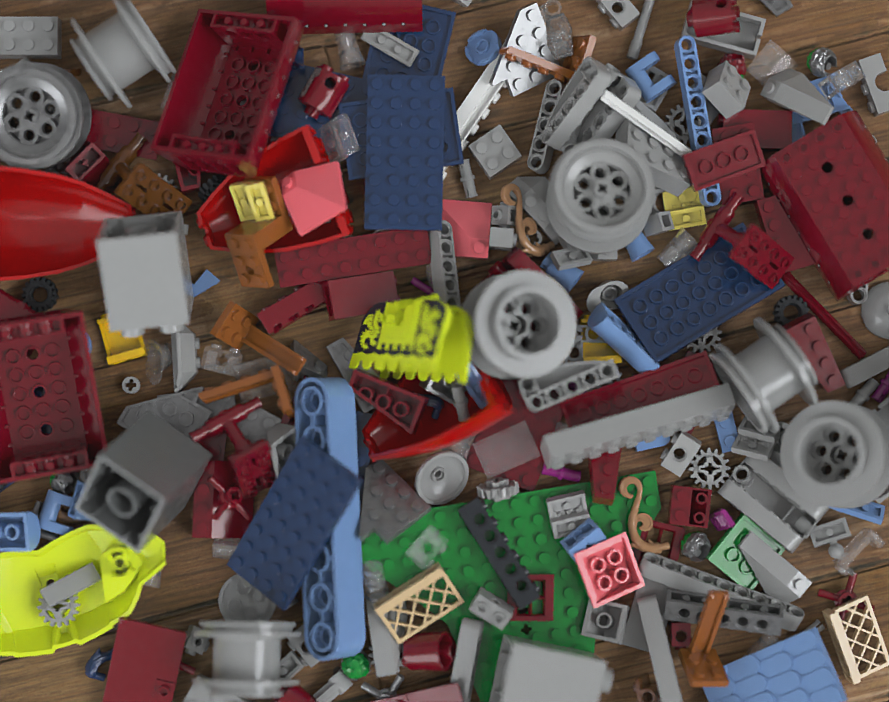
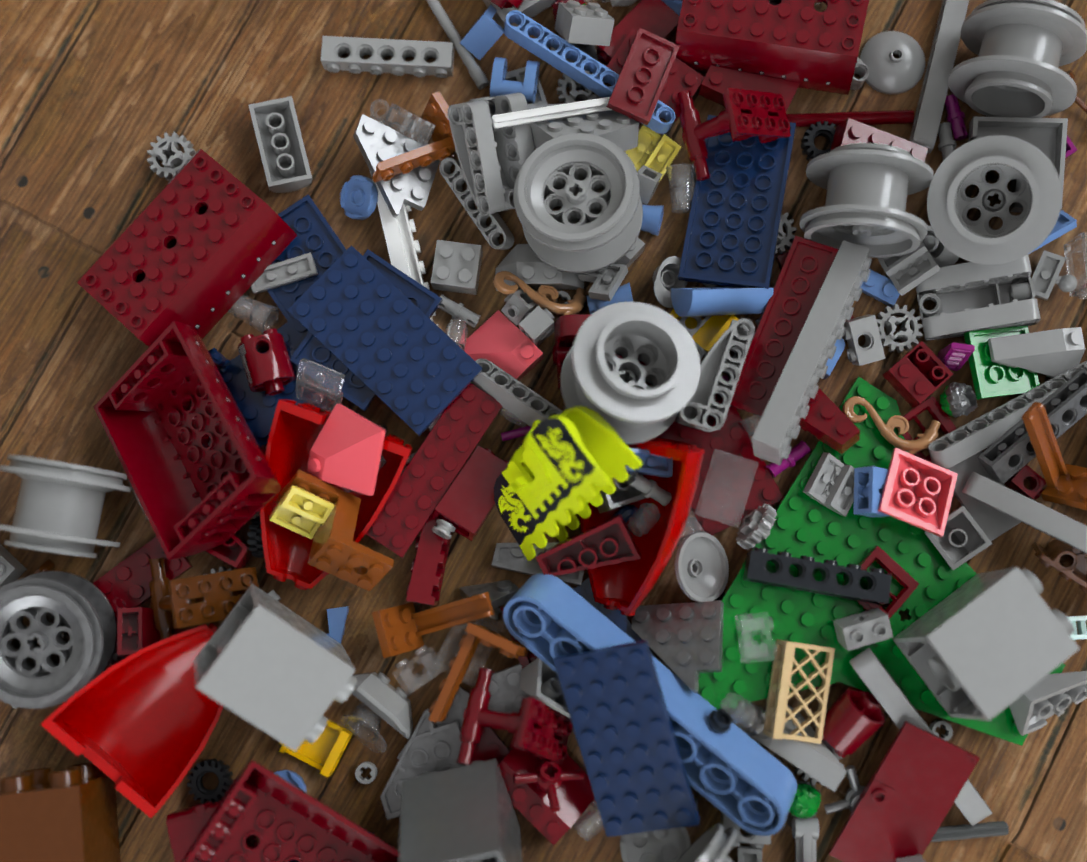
camera: 40 degrees left, 5 degrees down
none -> light grey bush [432,519,455,540]
none -> clear brick [445,319,468,350]
none -> medium blue panel [460,5,504,60]
none -> clear brick [627,503,661,537]
none -> black plate [708,709,732,733]

